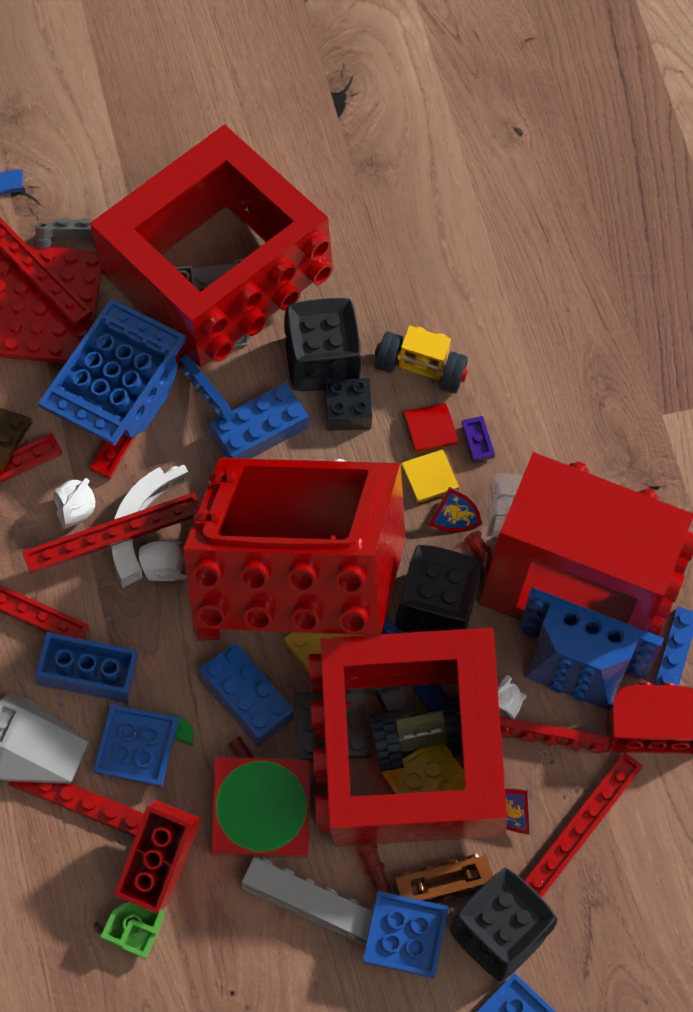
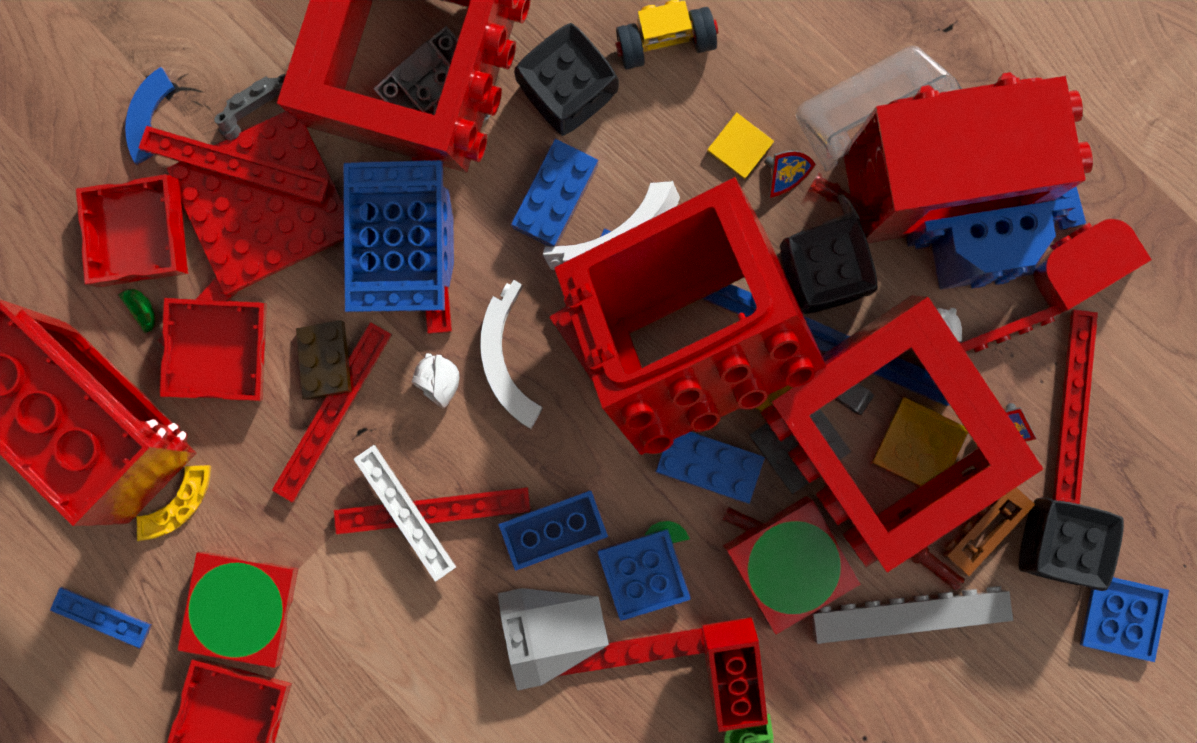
camera: 25 degrees left, 20 degrees up
red plate [22,492,200,575] -> none
white helmet [139,541,186,581] -> none
blue plate [180,355,235,422] -> none
black brick [324,378,373,431] -> none
blue plate [363,891,449,979] -> none
plate [369,696,463,772] -> none
red slope [403,403,458,453] -> none
dark purple plate [461,416,495,463] -> none

